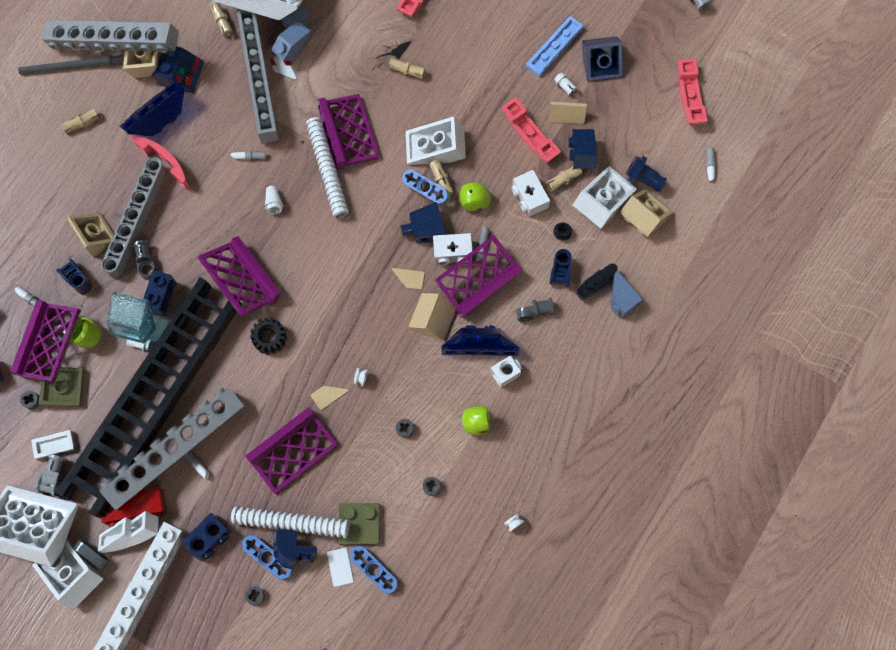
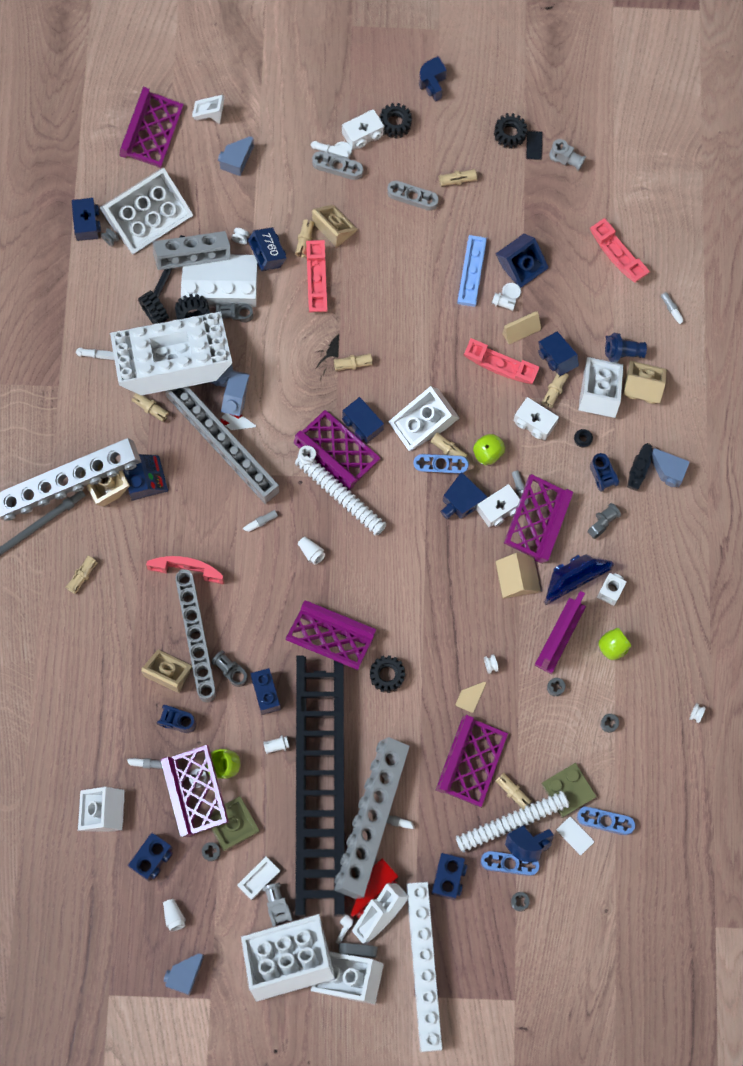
camera: 35 degrees left, 0 degrees up
clear light blue slope [106,292,156,344] -> none
clear blue wedge [119,81,185,136] -> none
tan sticker [392,268,424,289] -> none
none -> white bush [298,446,316,465]
none -> white hand [336,915,354,944]
none -> dark blue brick [342,397,384,444]
none -> tan pin [495,773,532,809]
none -> white piece [502,283,521,300]
none -> magenta fence [534,591,586,675]

